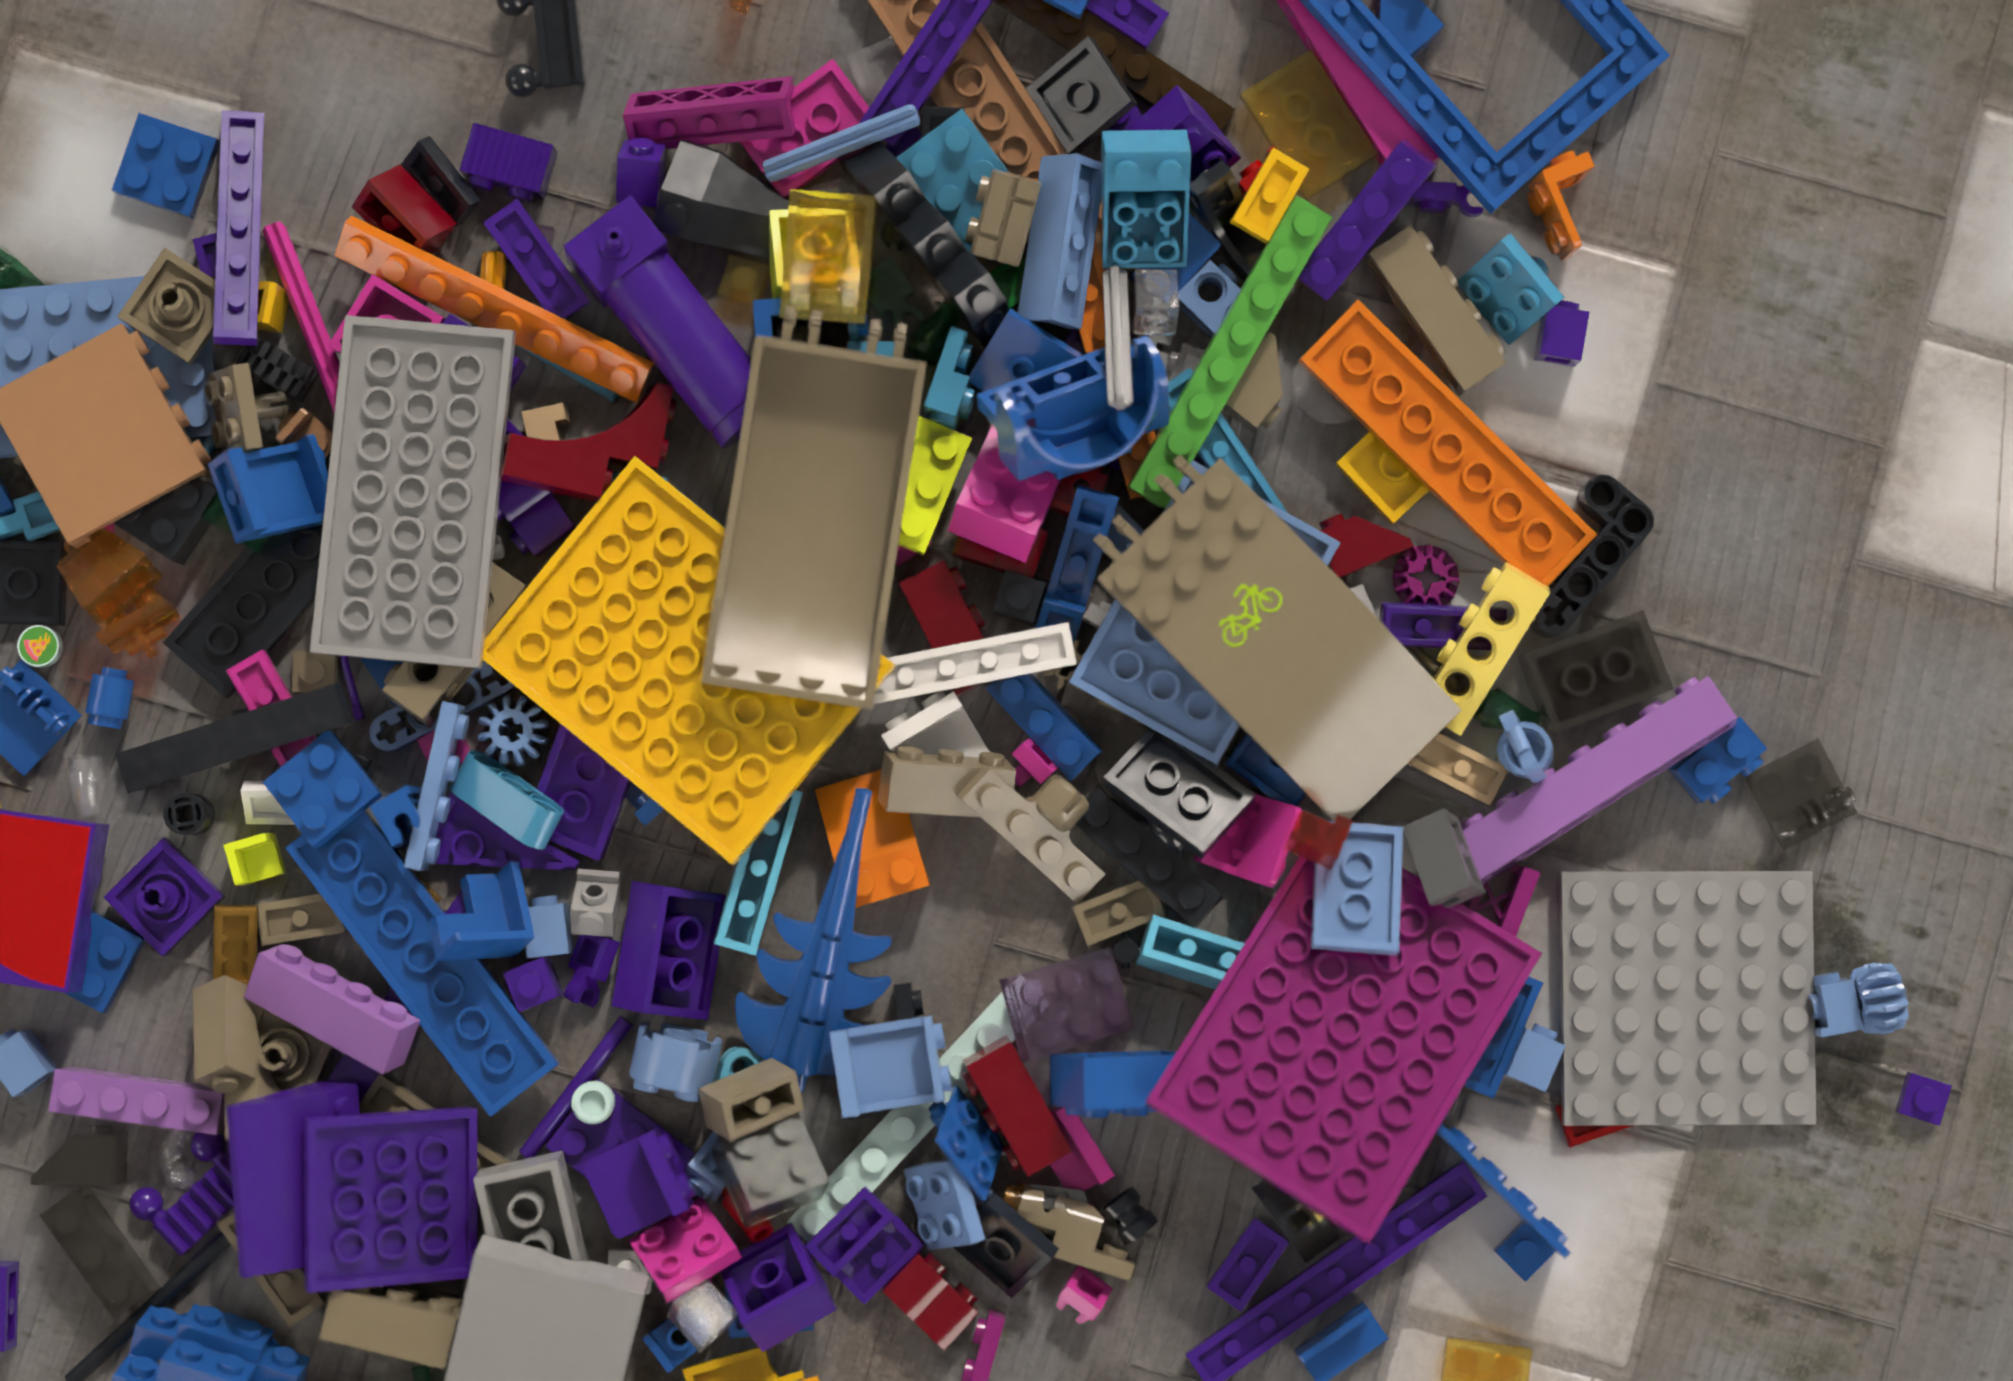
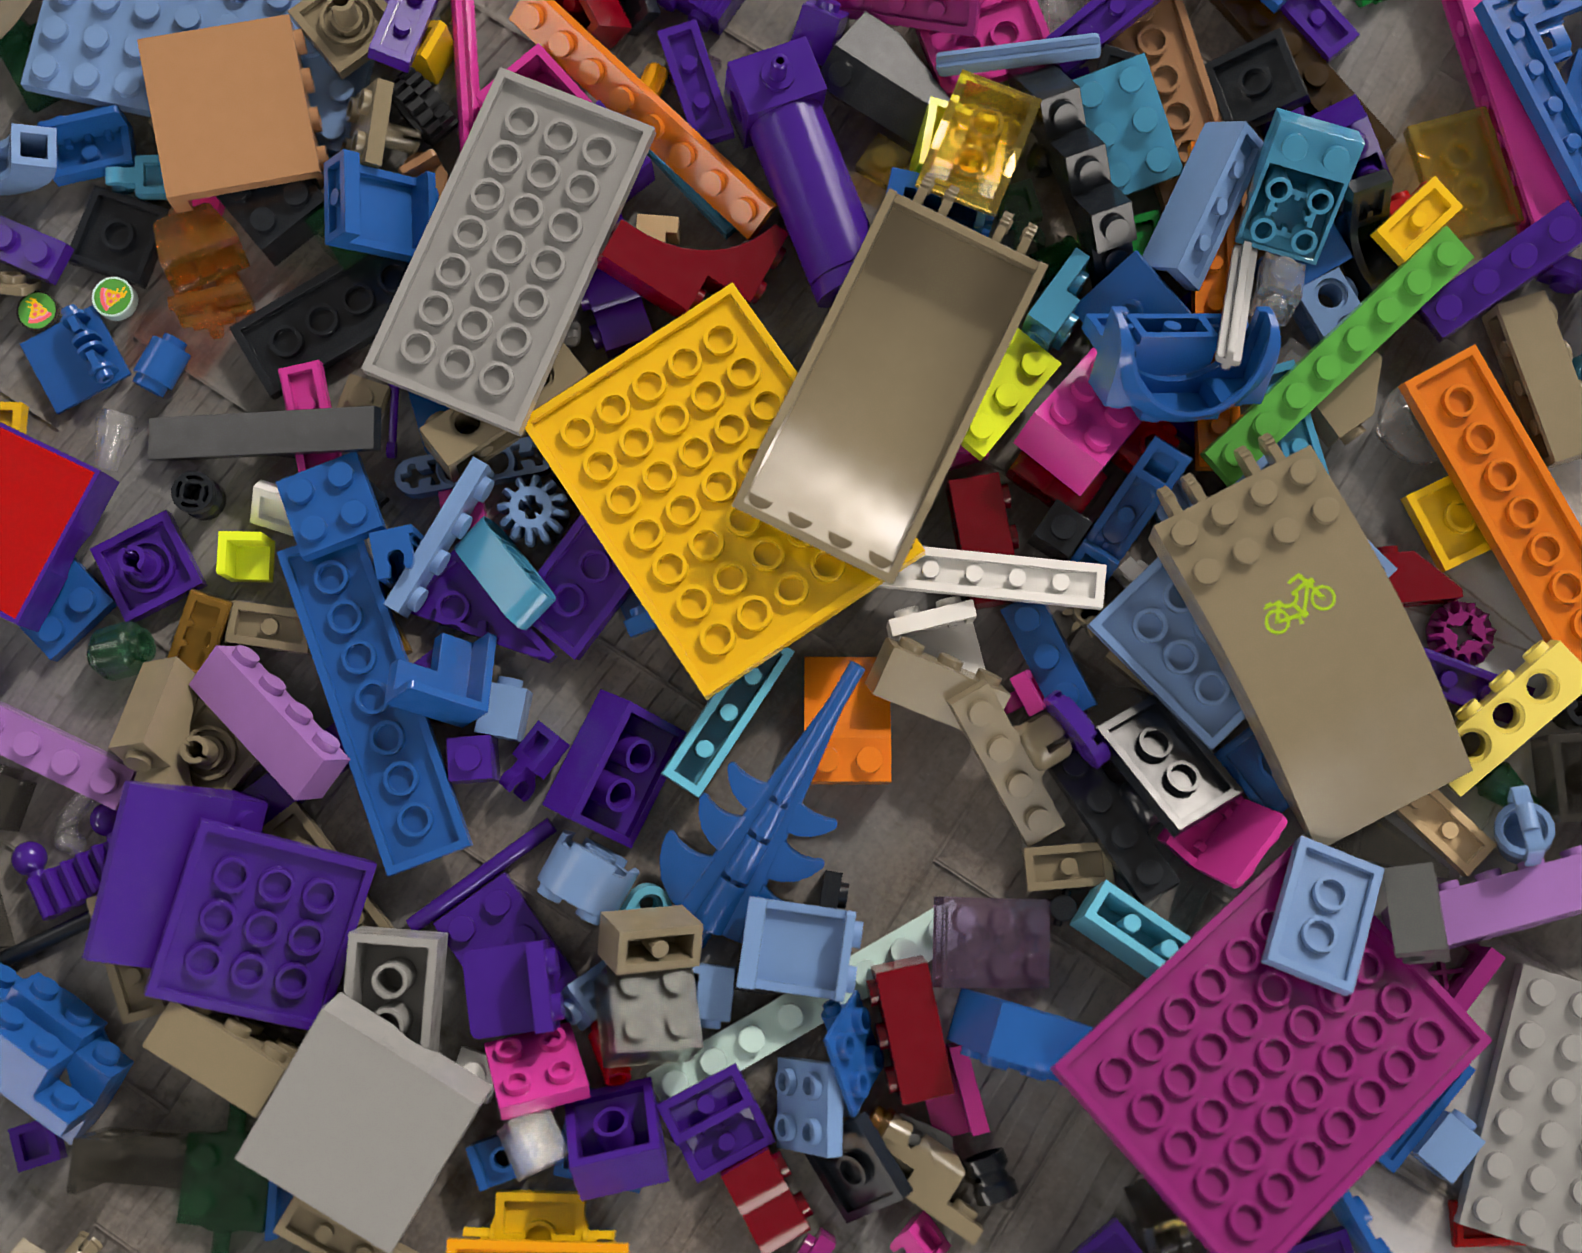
camera: 15 degrees right, 5 degrees down
light grey brick [570,869,621,937] -> none
light aqua tile [571,1081,616,1124] -> none
dark tan brick [965,168,1042,266] -> none
clear red panel [1284,811,1353,870] -> none
none -> clear green head [86,621,156,681]
none -> medium blue brick [687,963,737,1029]
none -> dark purple tile [1043,690,1111,769]

